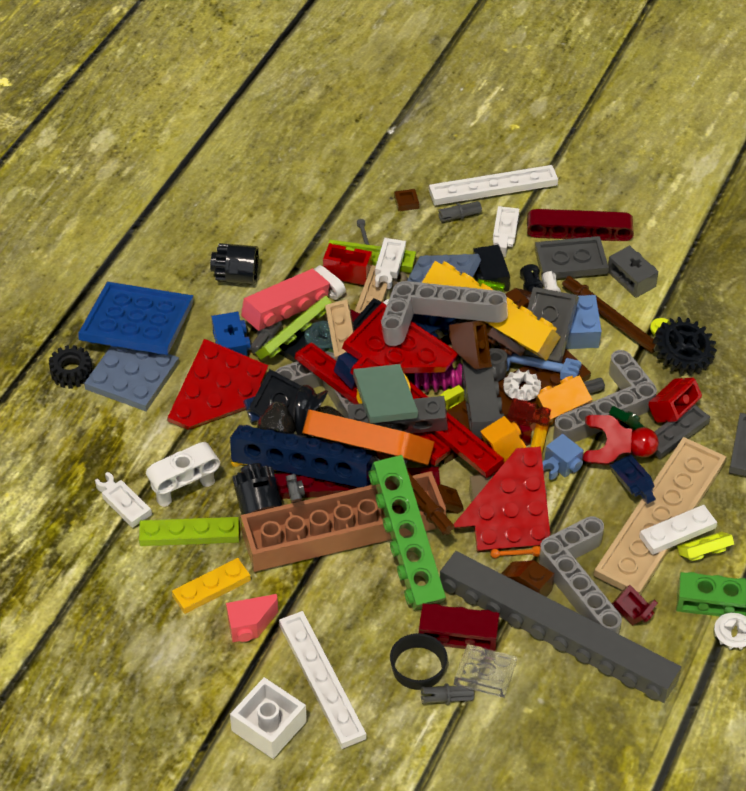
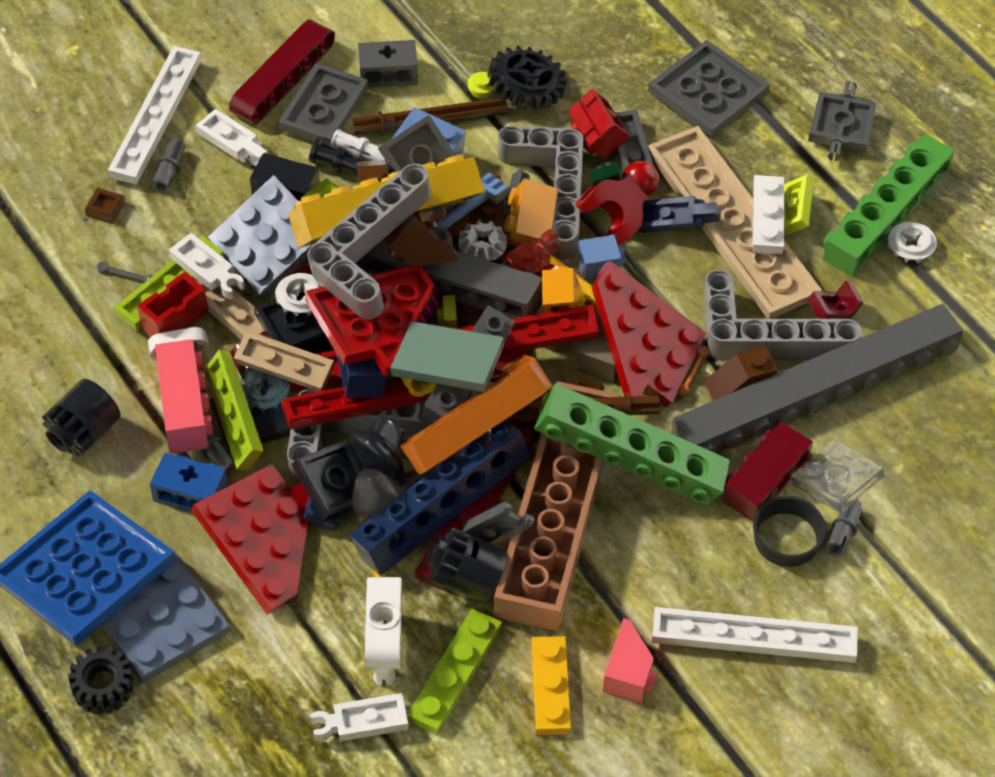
camera: 60 degrees left, 5 degrees up
white brick [230,677,307,759] -> none

